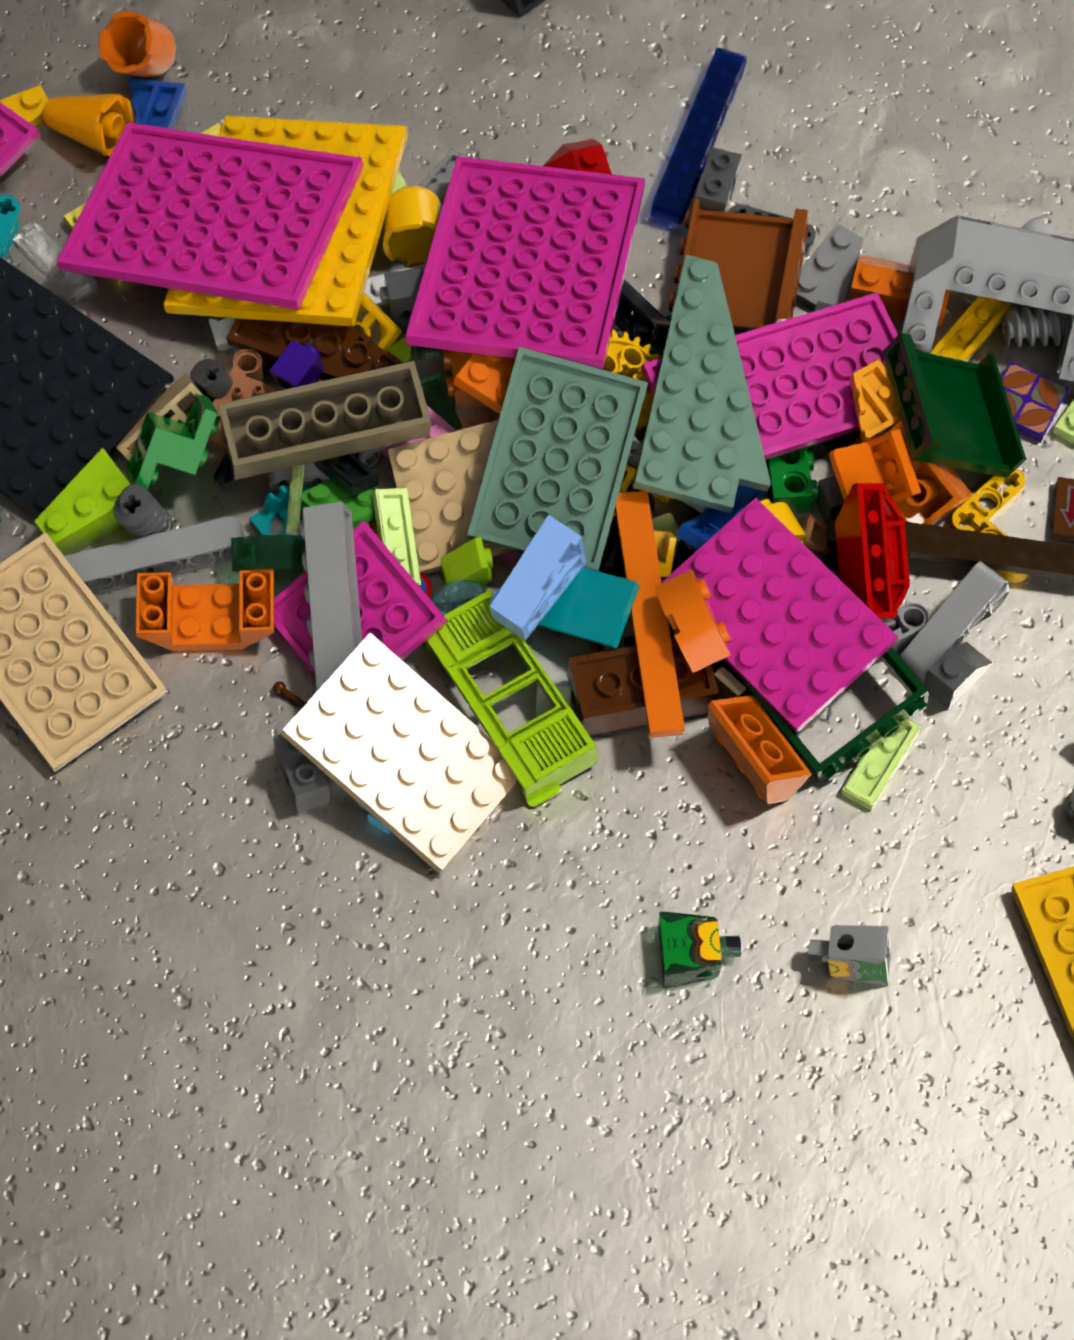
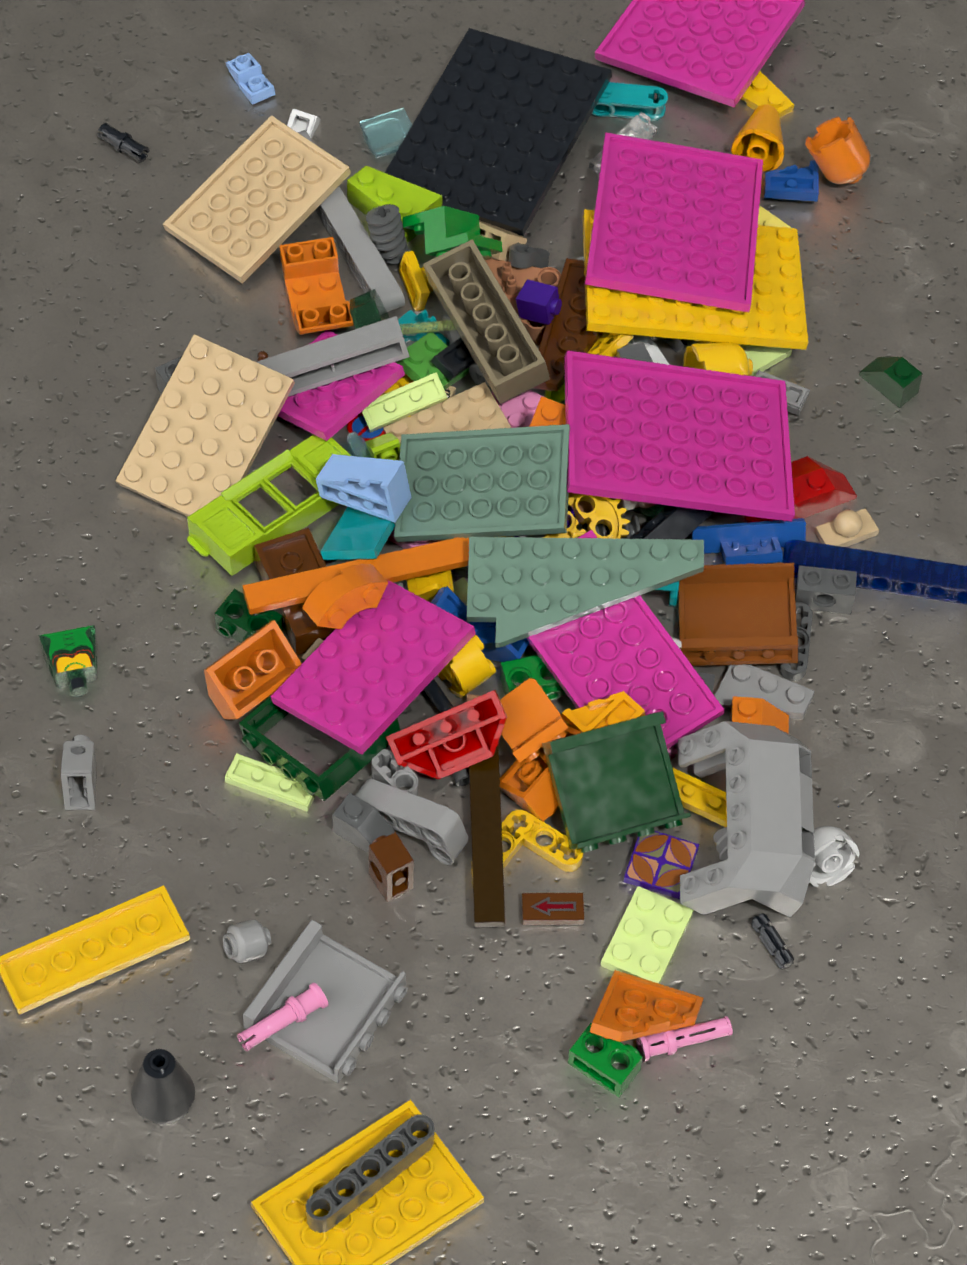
camera: 80 degrees right, 5 degrees down
none -> dark green brick [214,588,284,643]
none -> reddish brown brick [369,832,414,902]
none -> yellow tile [398,251,433,311]
none -> blue bracket [692,518,806,565]
none -> tan tile [814,508,879,554]
none -> dark green slope [859,357,923,408]

